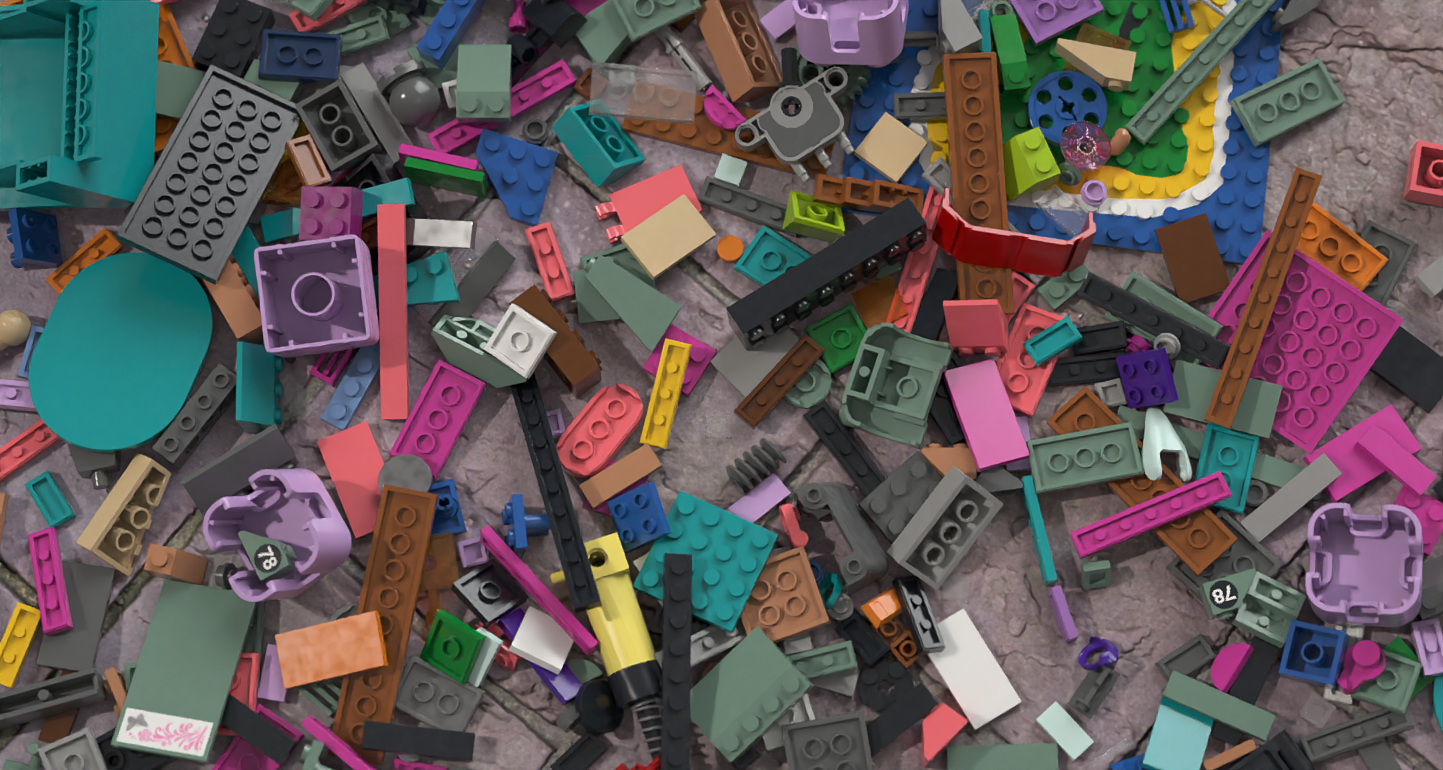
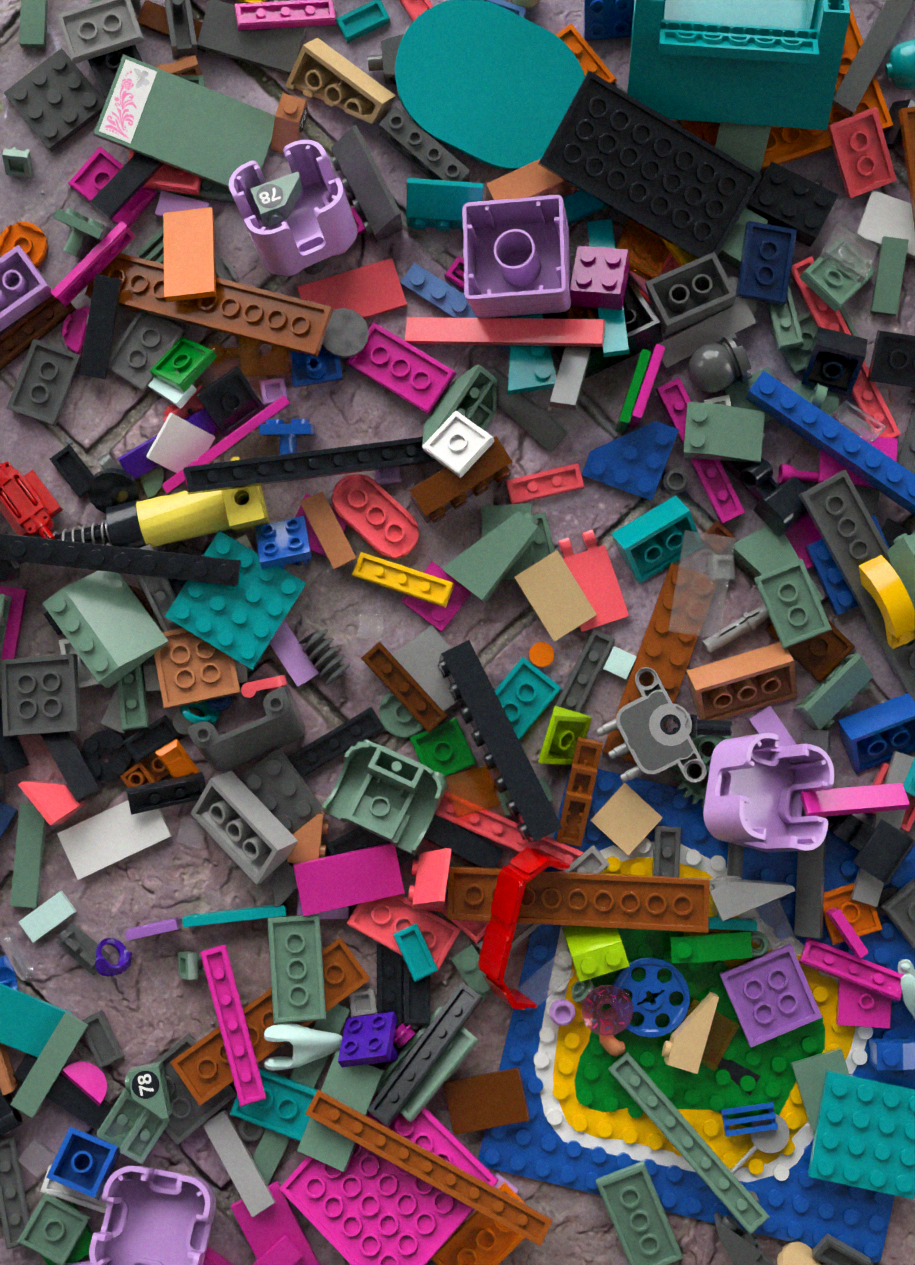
camera: 95 degrees right, 10 degrees up
dark grey plate [215,563,238,590] -> none
tile [285,134,332,187] -> none
dark pink tile [704,85,747,130] -> none
light grey plate [1154,333,1181,359] -> none
dark pink piece [1337,640,1386,695] -> none

